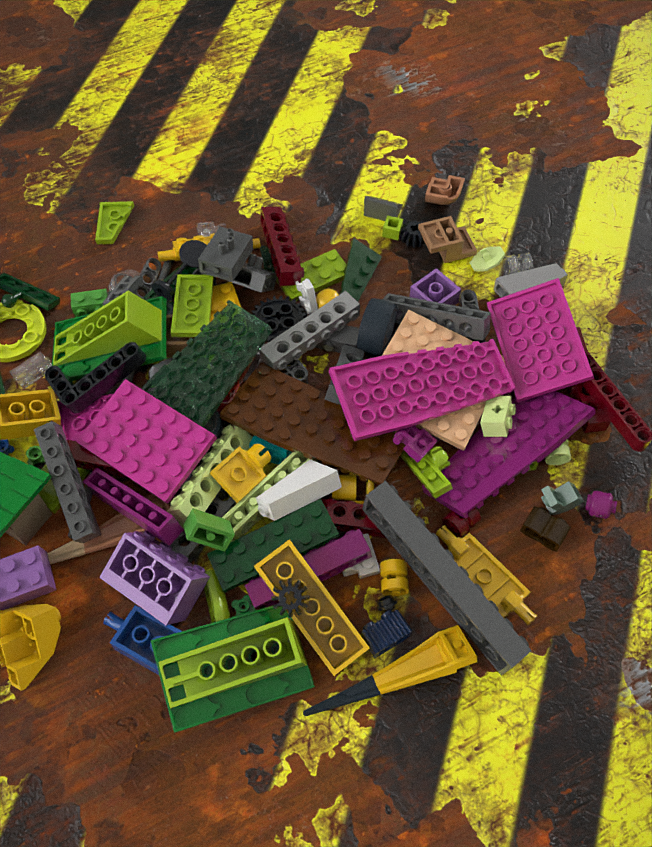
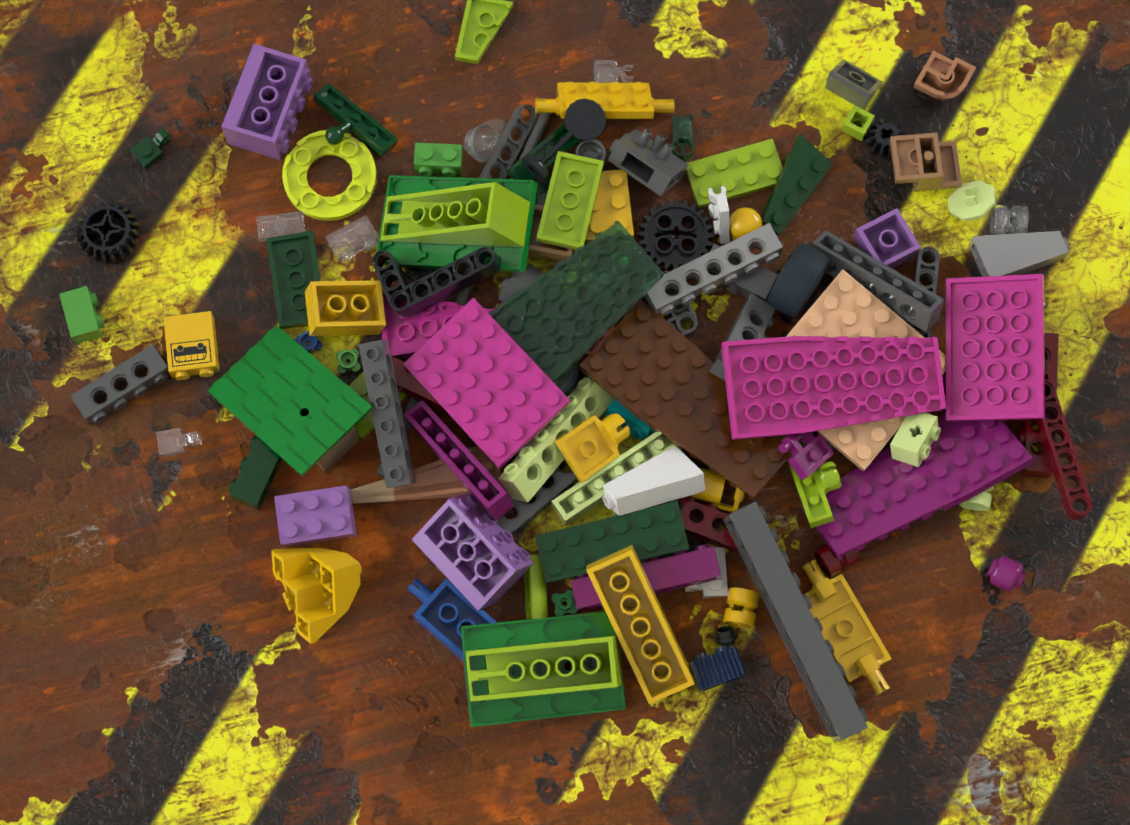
camera: 10 degrees right, 15 degrees up
dark grey plate [102,276,143,306] -> none
bright green brick [183,508,235,551] -> none
dark grey piece [198,227,253,282] -> none
dark red brick [260,206,304,286] -> none
black gear [271,578,310,618] -> none
yellow plate [303,625,477,716] -> none
dark brown brick [520,506,571,552] -> none
sand green brick [541,481,584,515] -> none

